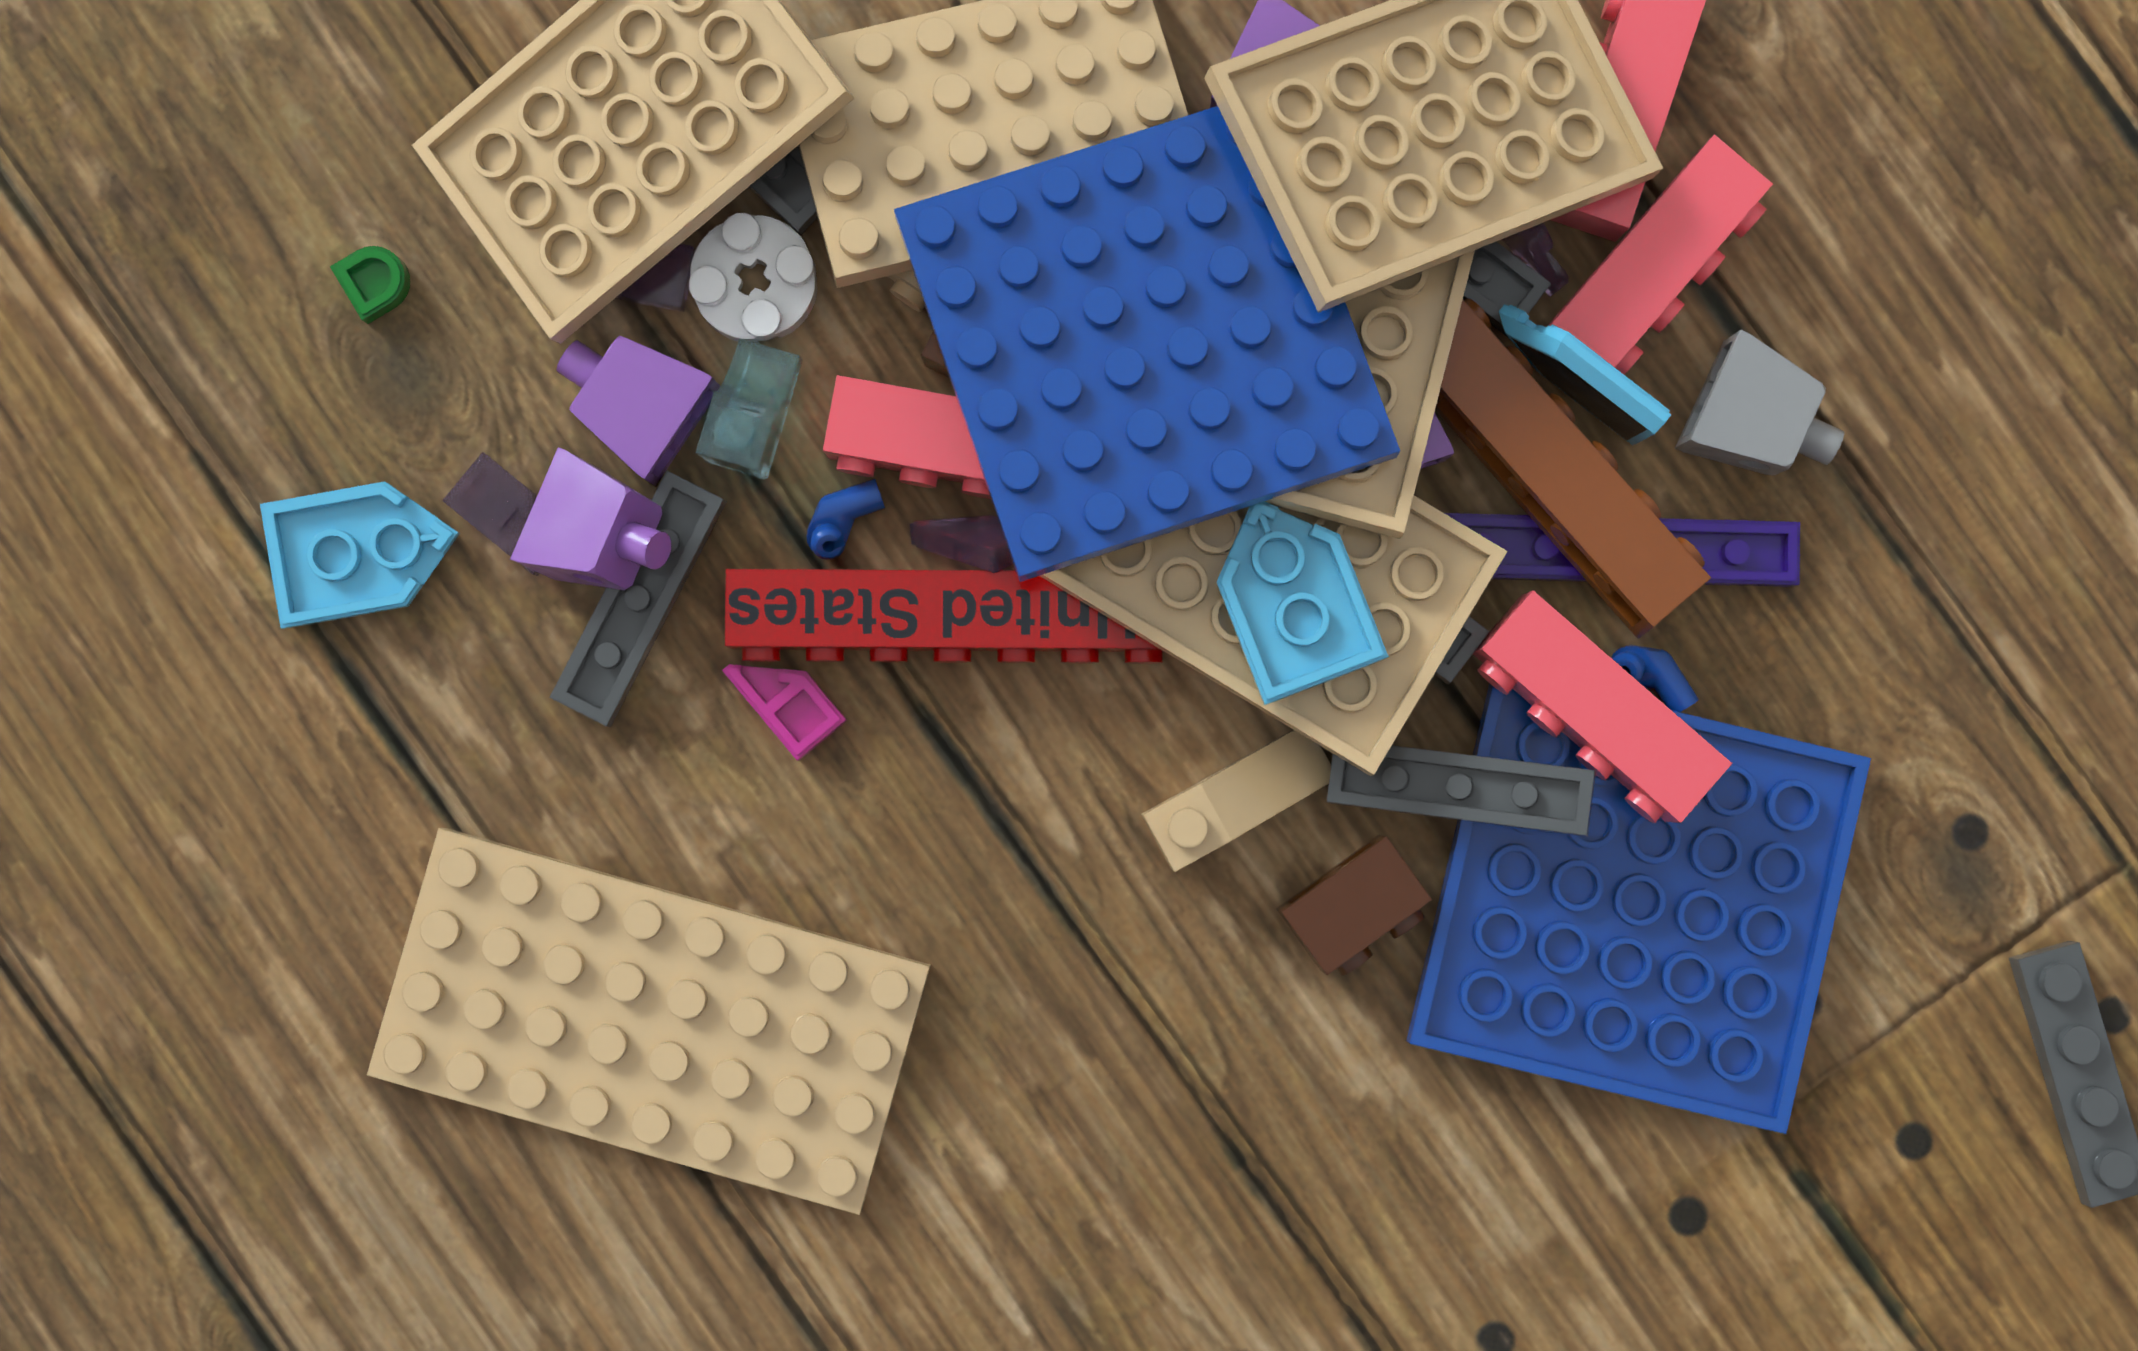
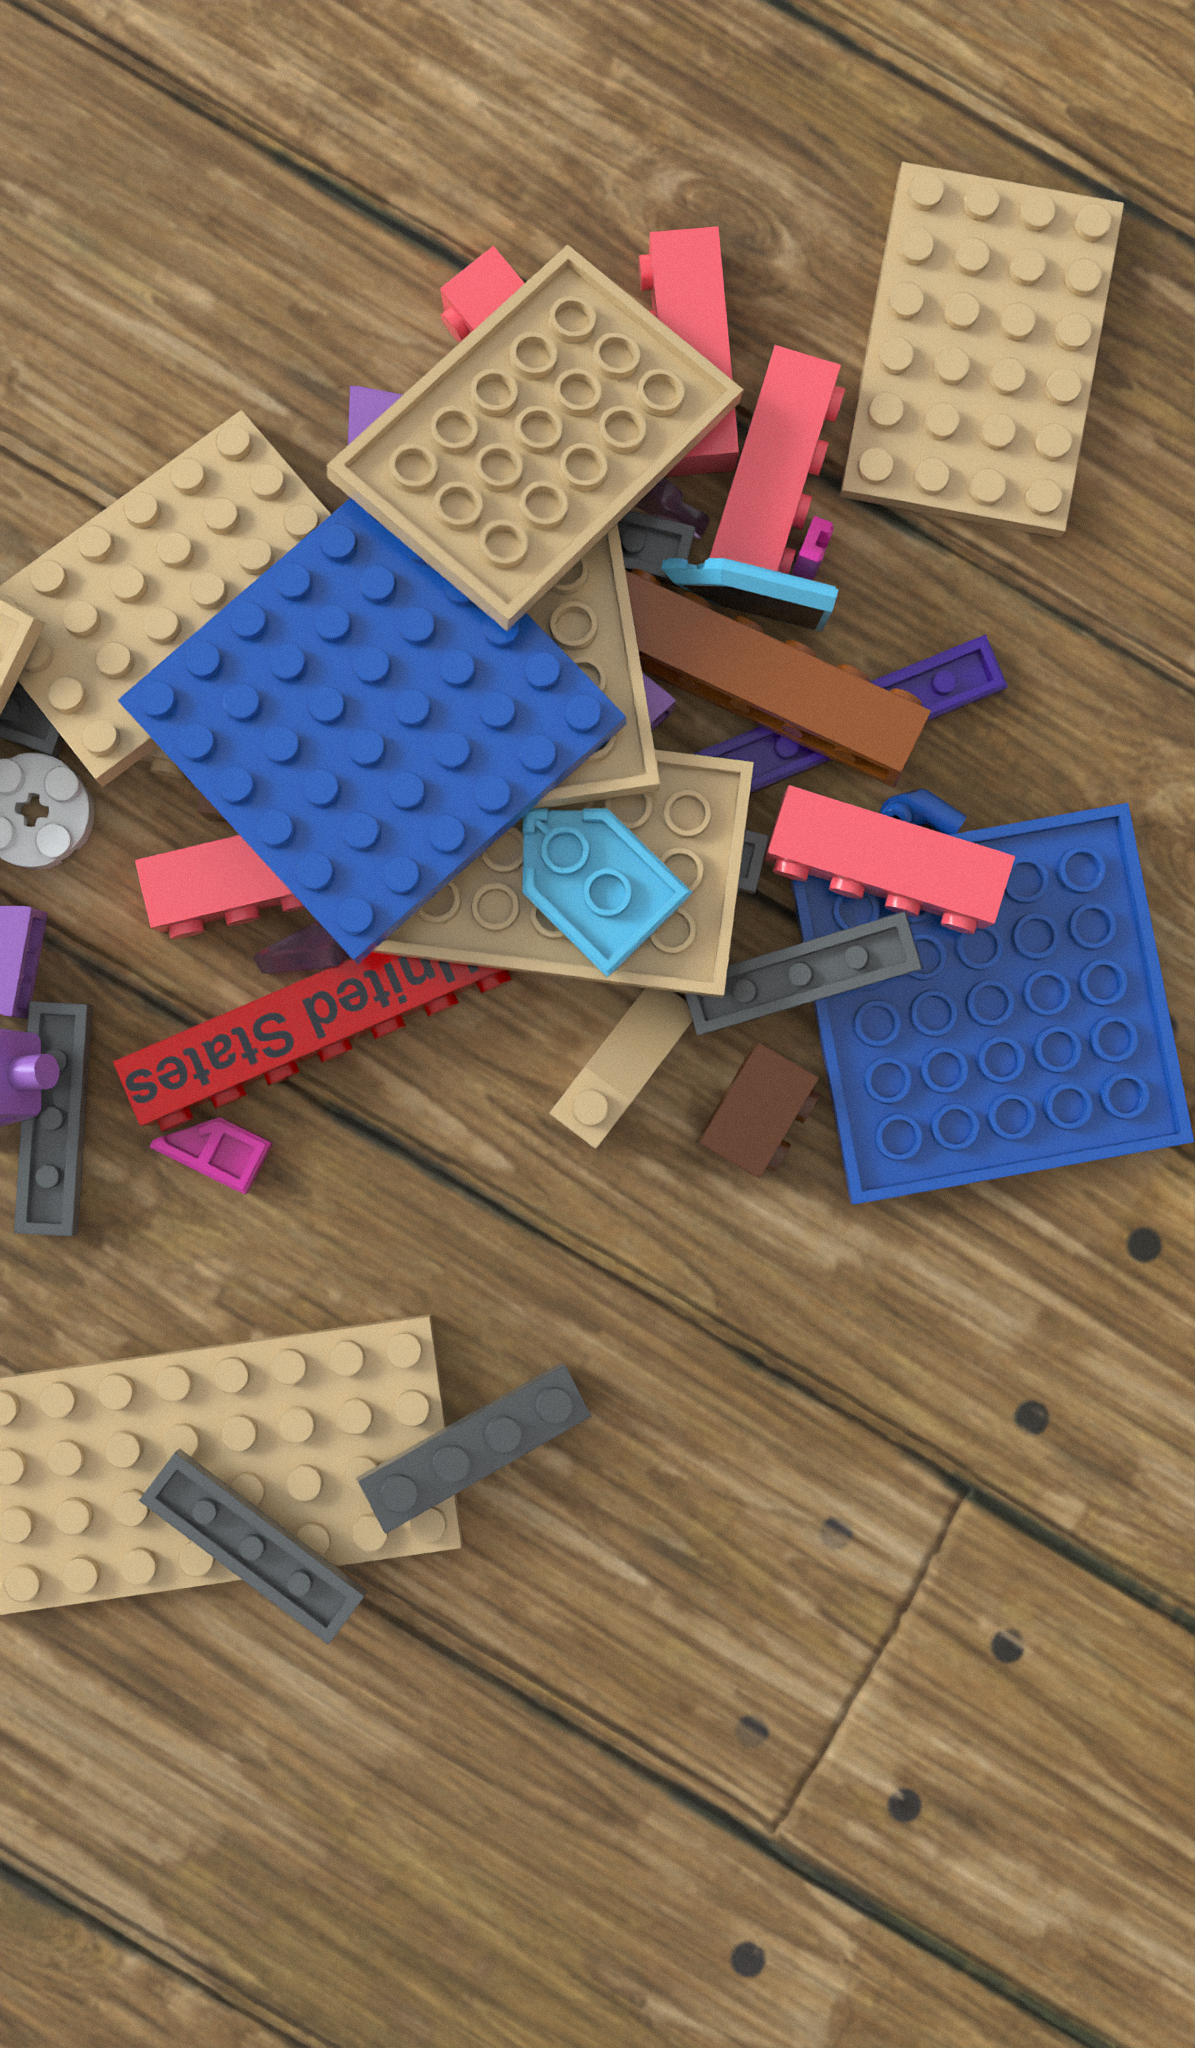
camera: 30 degrees left, 0 degrees up
clear light blue arch [696,338,803,480] -> none
blue arm [806,479,885,560] -> none
light grey torso [1675,330,1844,475] -> none
none -> dark grey plate [139,1448,367,1645]
none -> dark grey plate [356,1363,591,1534]
none -> dark pink tile [791,516,834,581]
none -> tan plate [839,162,1124,538]

